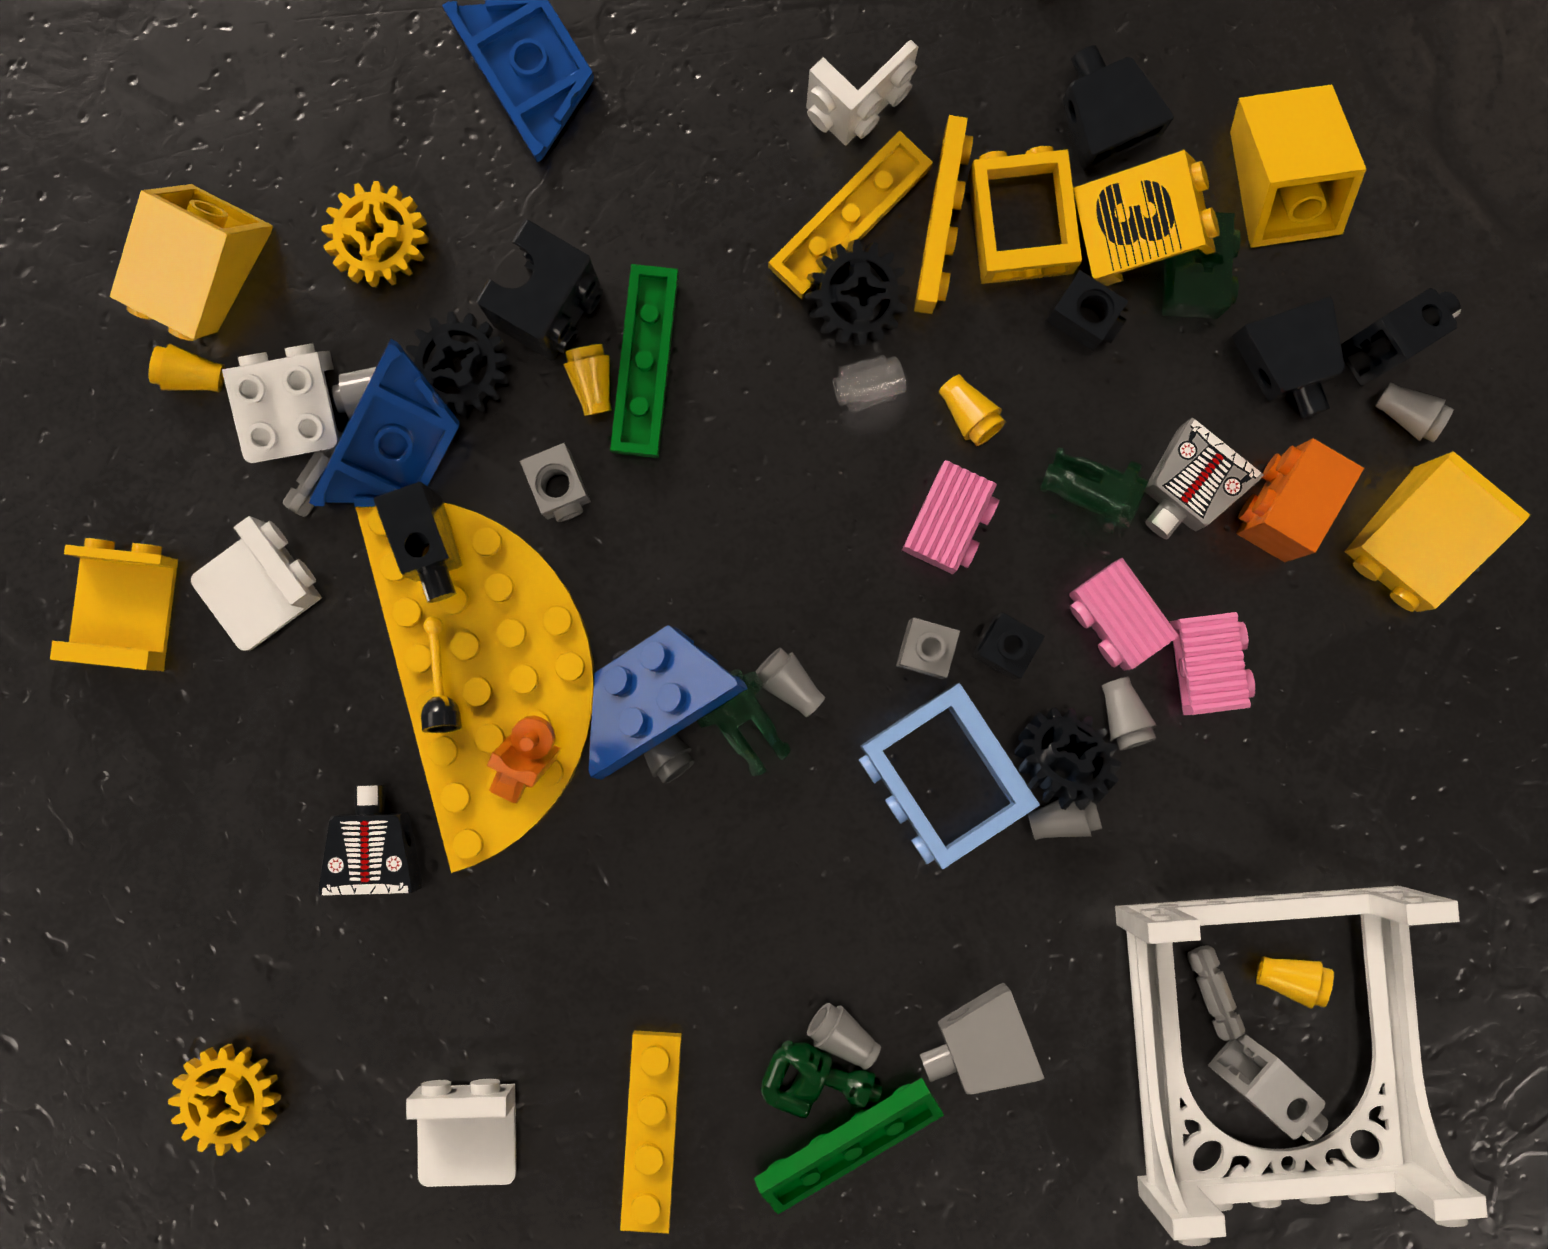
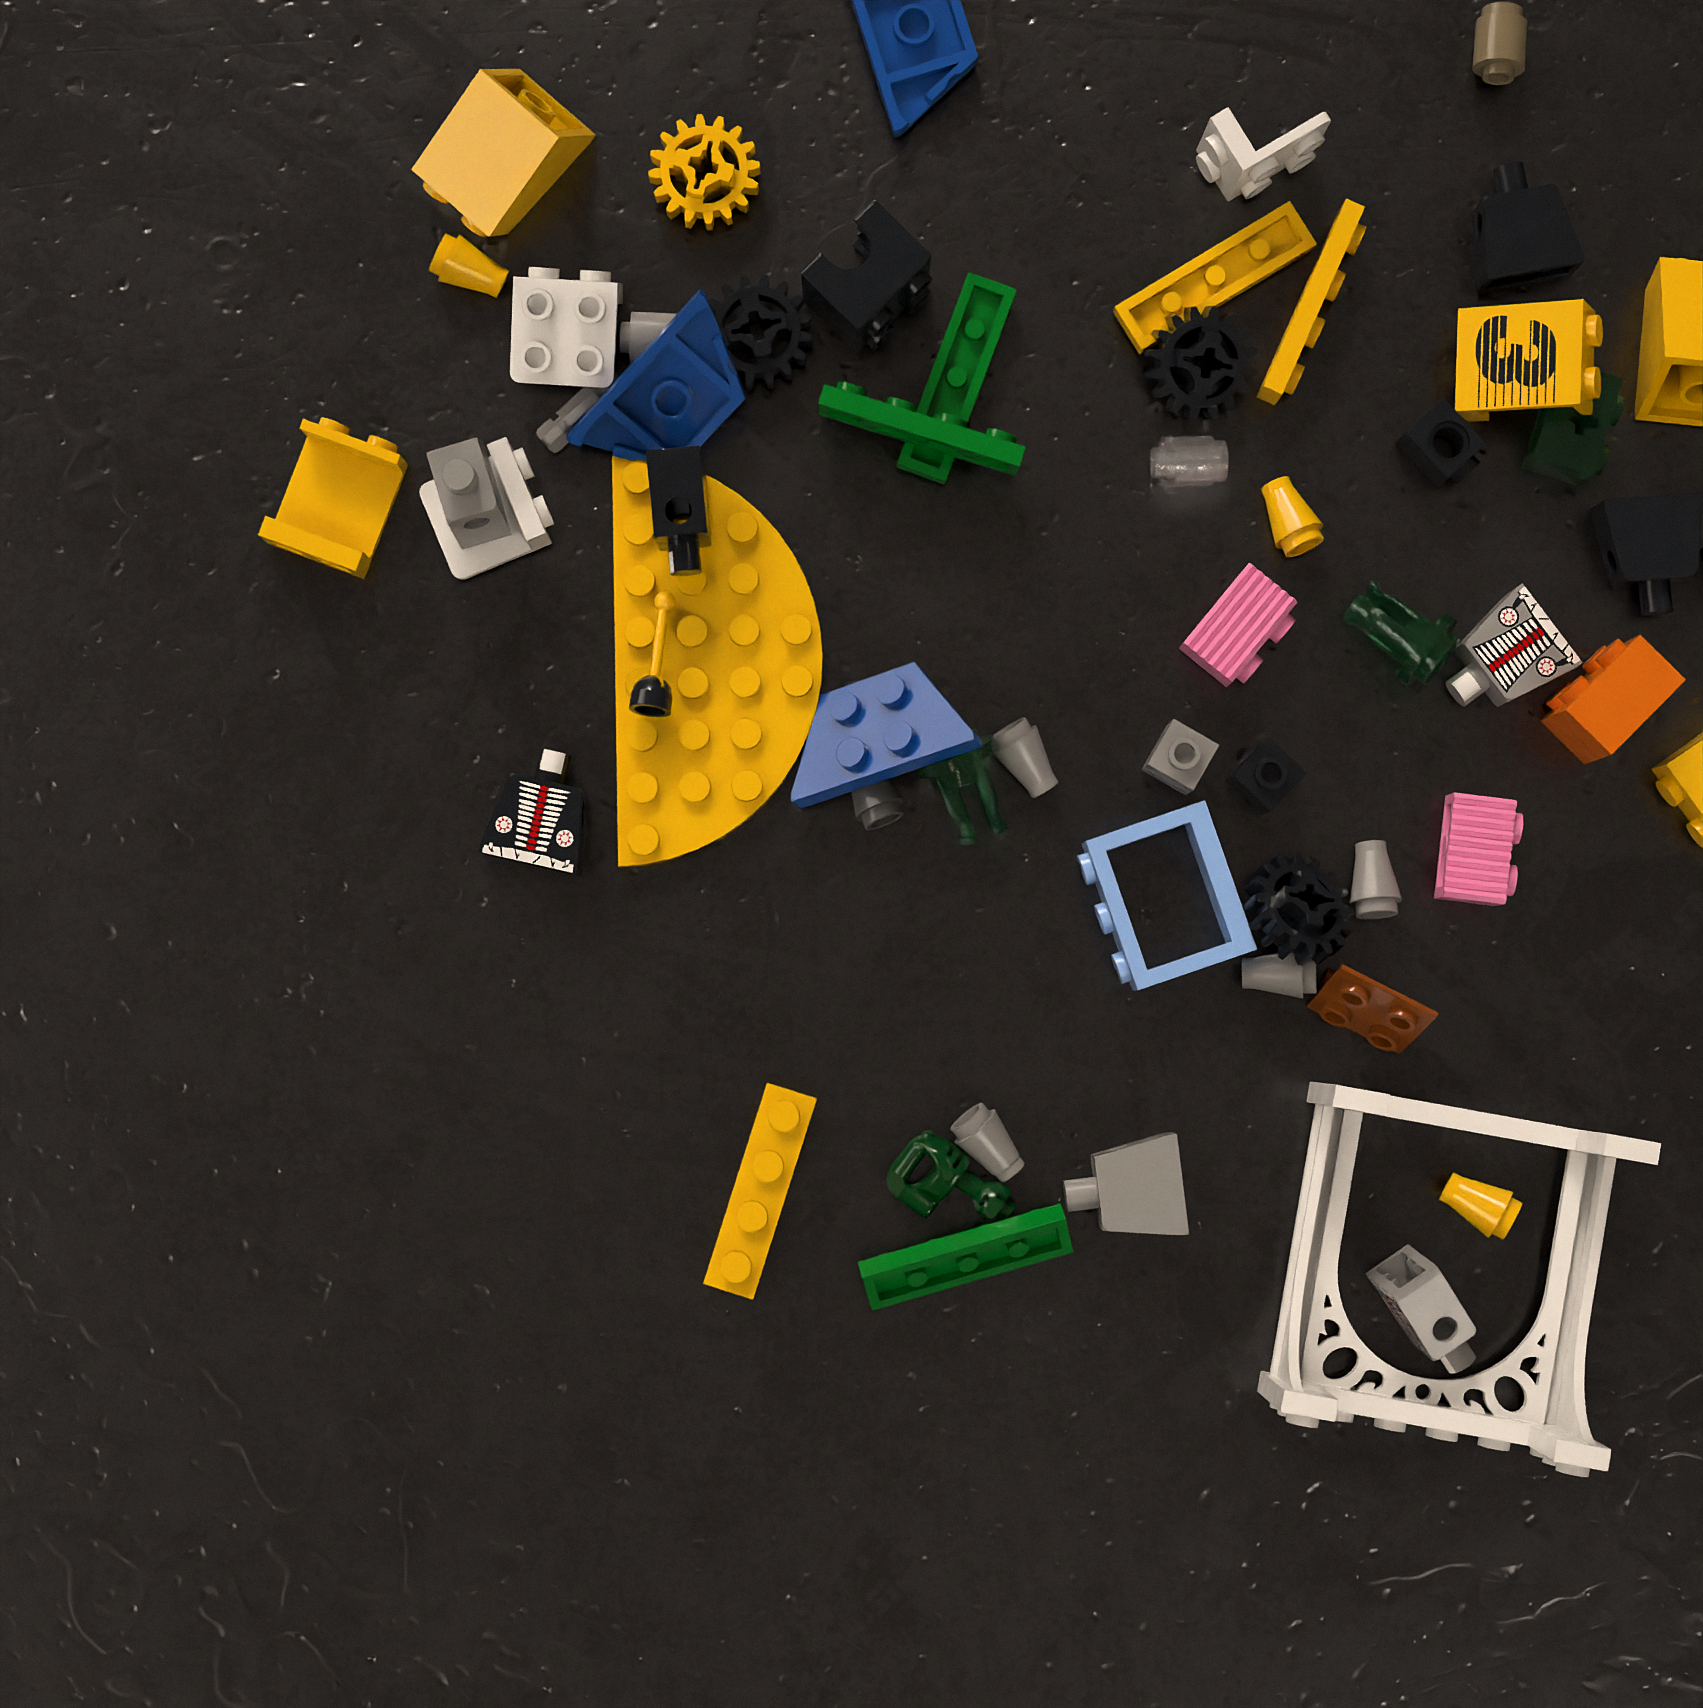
camera: 15 degrees right, 0 degrees up
yellow gear [168,1044,281,1156] -> none
white bracket [406,1079,517,1187] -> none
orange hips [487,715,561,803] -> none
light grey brick [520,443,591,522] -> none
yellow cone [563,344,612,416] -> none
yellow window [968,146,1082,284] -> none
bright pink brick [1069,558,1179,671] -> none
light grey axle [1187,945,1245,1041] -> none
none -> light grey torso [427,437,512,550]
none -> green plate [818,382,1026,476]
none -> dark orange hinge [1307,964,1439,1054]

